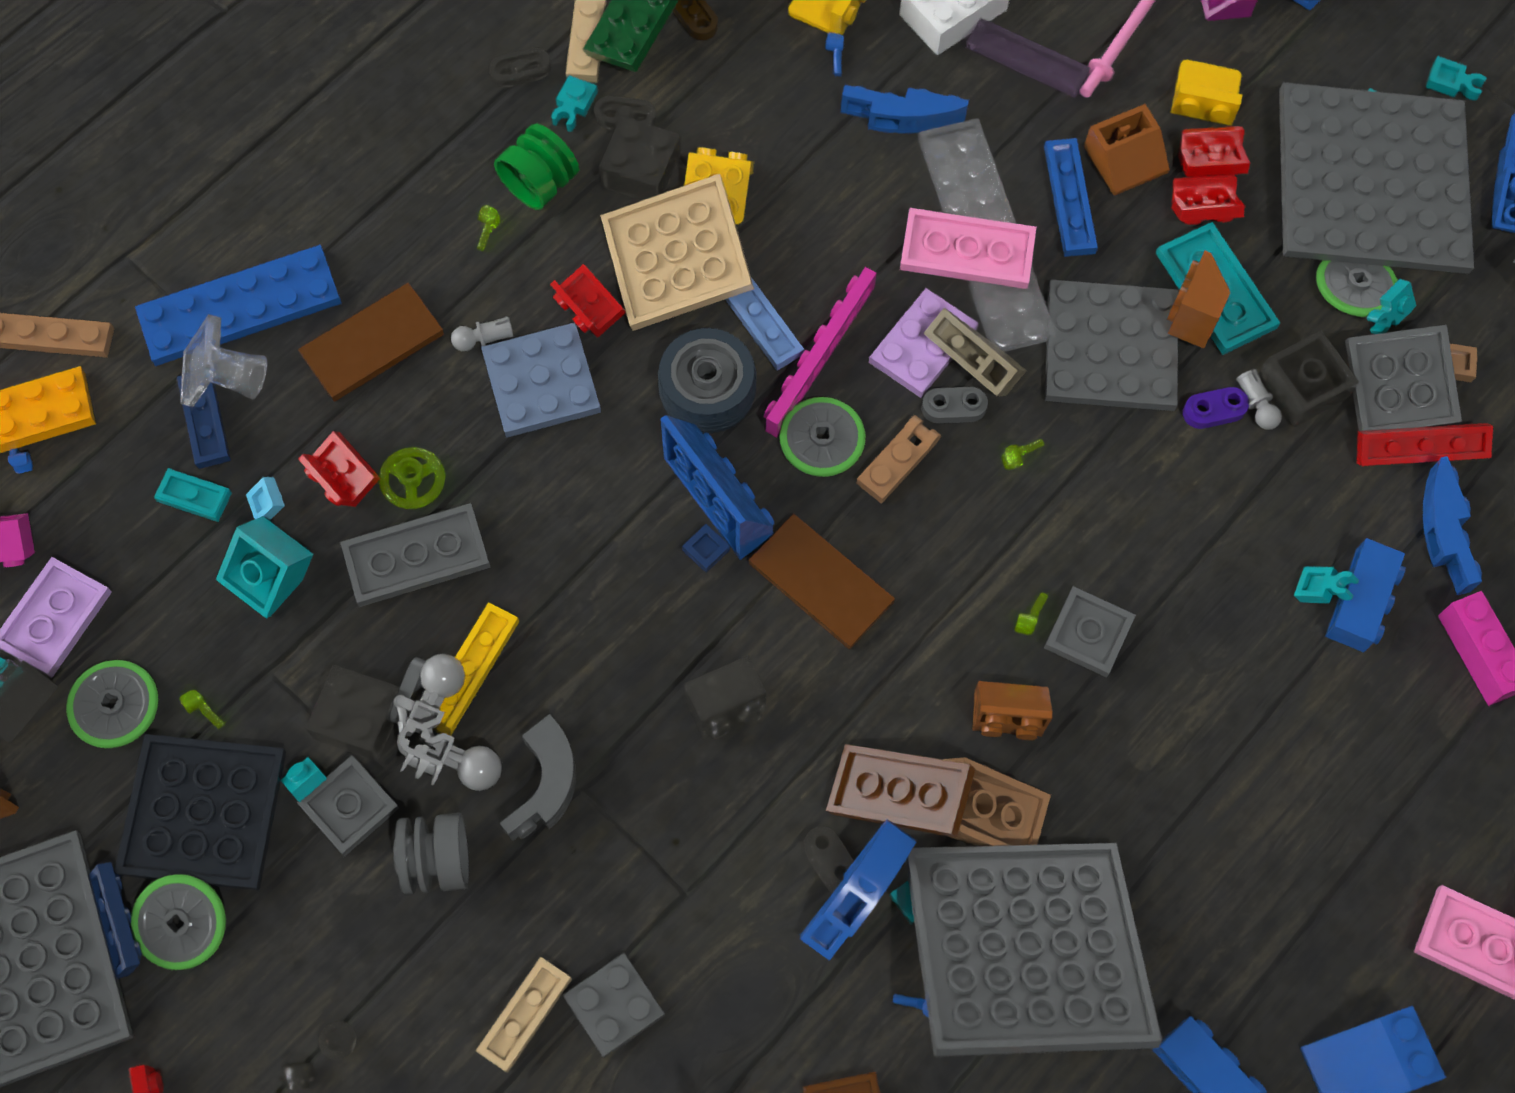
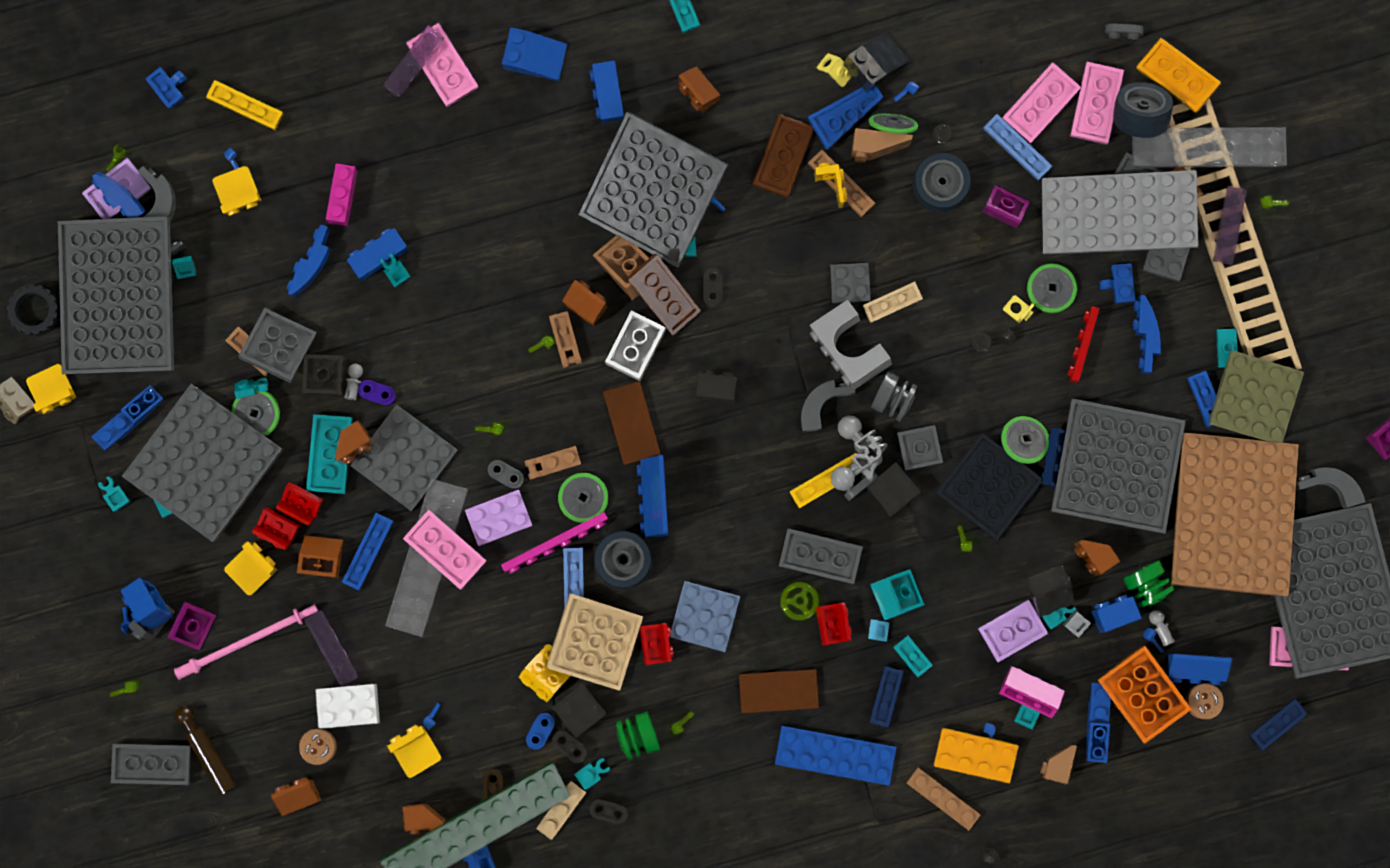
camera: 145 degrees left, 15 degrees up
dark grey wheel [66,660,158,748] -> none
clear plant [180,314,267,407] -> none
teal plate [281,757,327,802] -> none
light grey pin [451,316,514,351] -> none
dark blue plate [682,524,730,573] -> none
blue slope [800,819,916,960] -> none
blue slope [841,85,969,133] -> none
dark tan slope [923,308,1026,396] -> none
dark grey plate [1044,586,1136,677] -> none
red plate [1357,423,1493,466] -> none
none -> blue plate [526,713,555,750]
none -> medium nougat plate [549,311,582,368]
none -> white brick [605,311,666,381]
none -> light grey arch [810,300,892,390]

